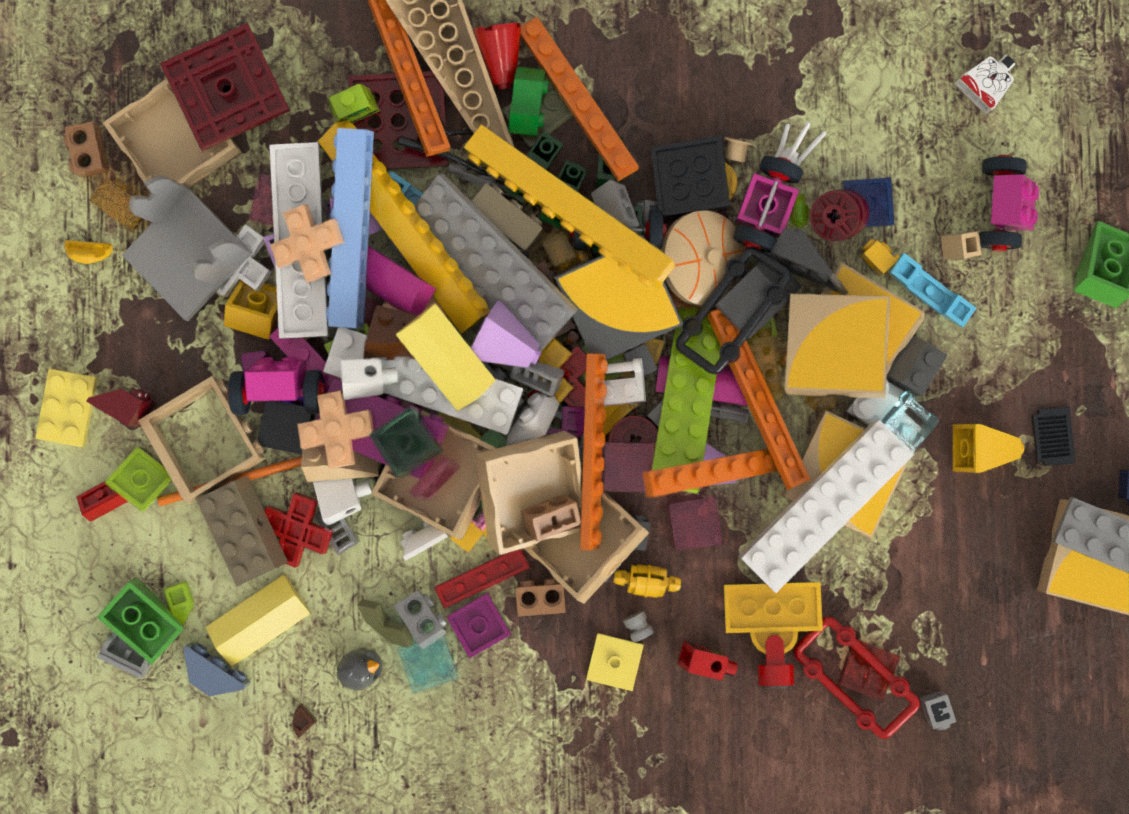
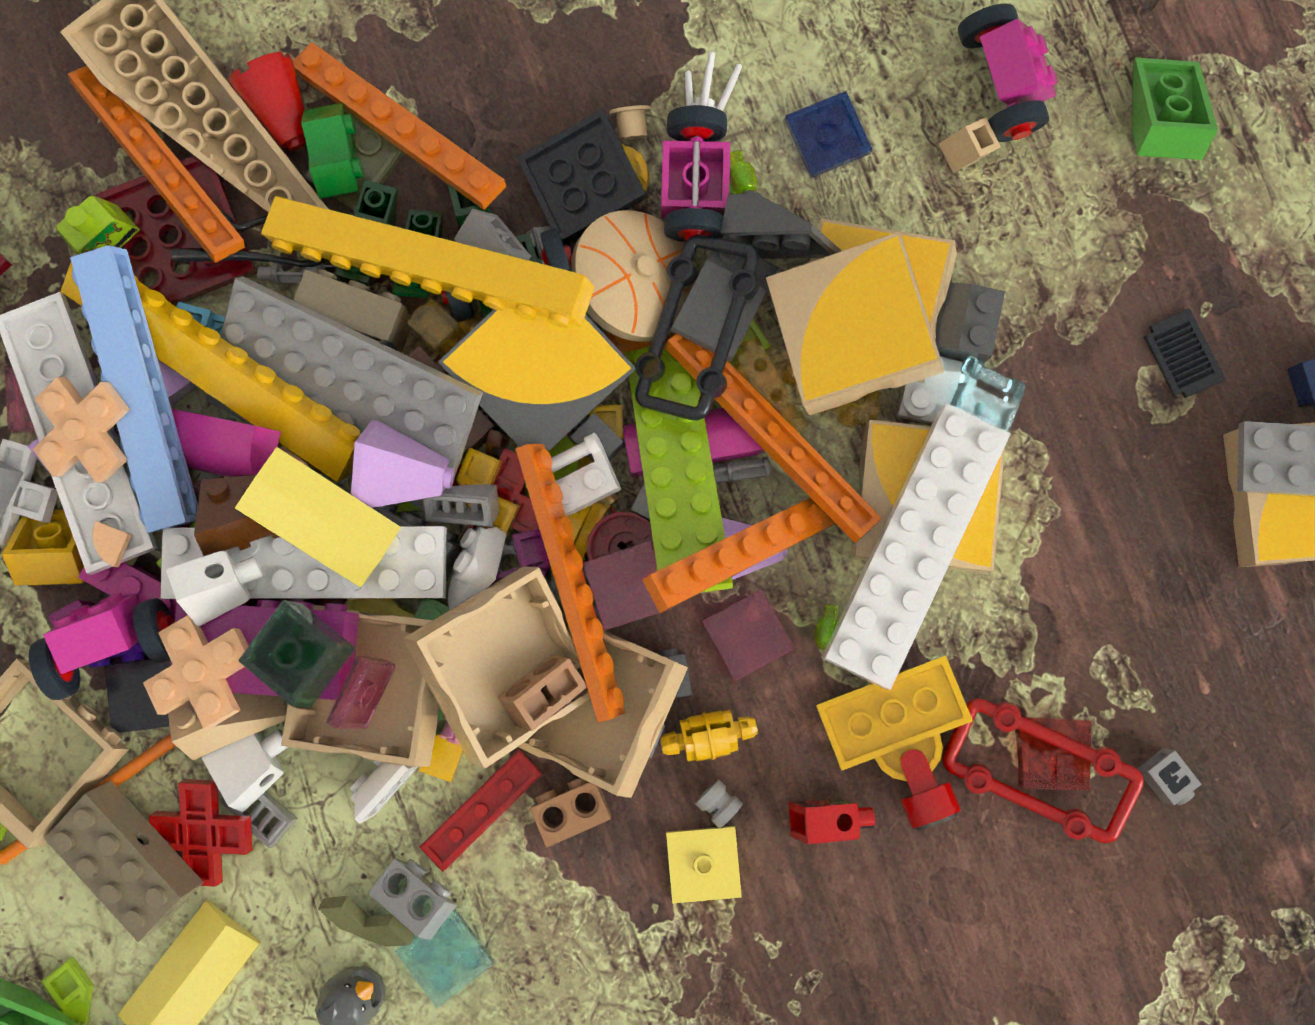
camera: 20 degrees left, 5 degrees down
magenta plate [446,592,511,658] -> none
dark red wheel [810,189,869,242] -> none
yellow brick [860,238,900,276] -> none
medium azure slope [889,253,976,327] -> none
yellow slope [953,424,1024,473] -> none
none -> light nougat tile [92,521,132,568]
none -> clear neon green cylinder [814,604,839,651]

